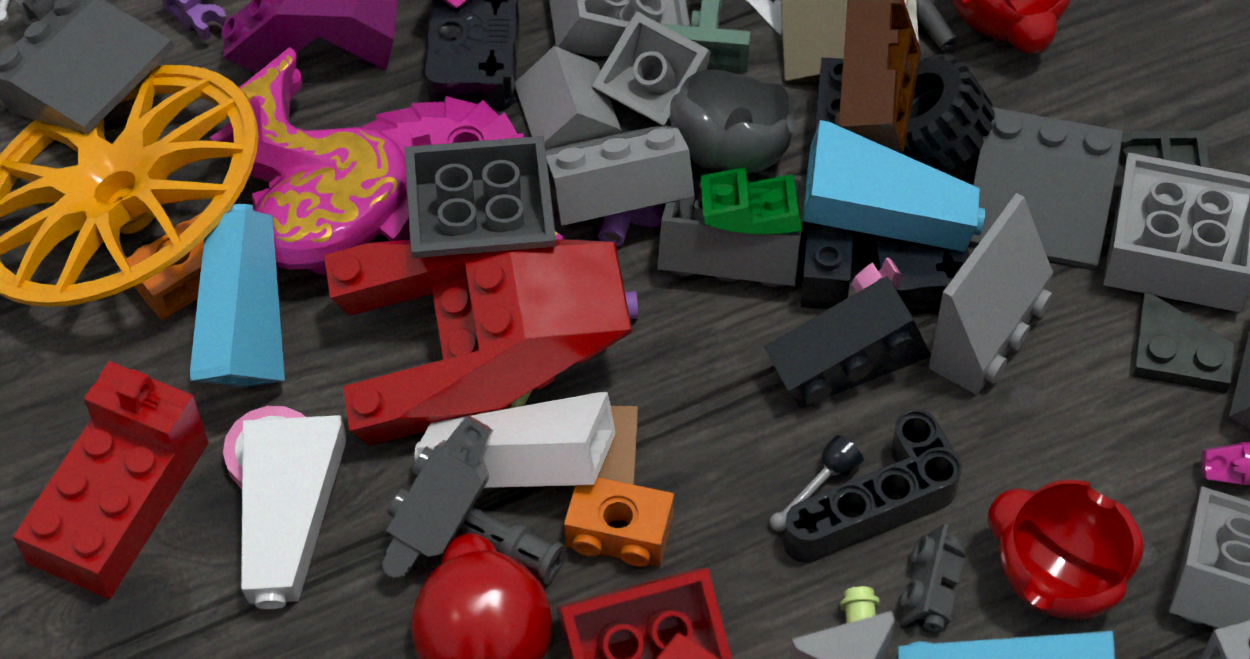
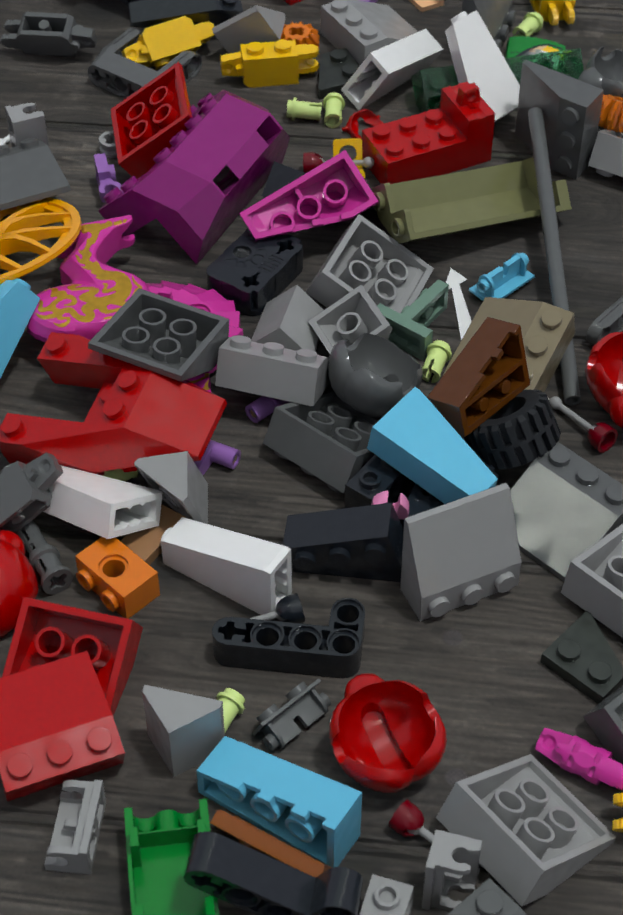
camera: 30 degrees right, 10 degrees down
green slope [701,167,802,234] -> none
none -> light grey slope [133,451,208,524]
none -> white slope [160,517,292,615]
none -> dark red hinge [388,800,480,873]
none -> yellowish green pin [422,340,452,383]
none -> dark red hinge [549,396,618,453]

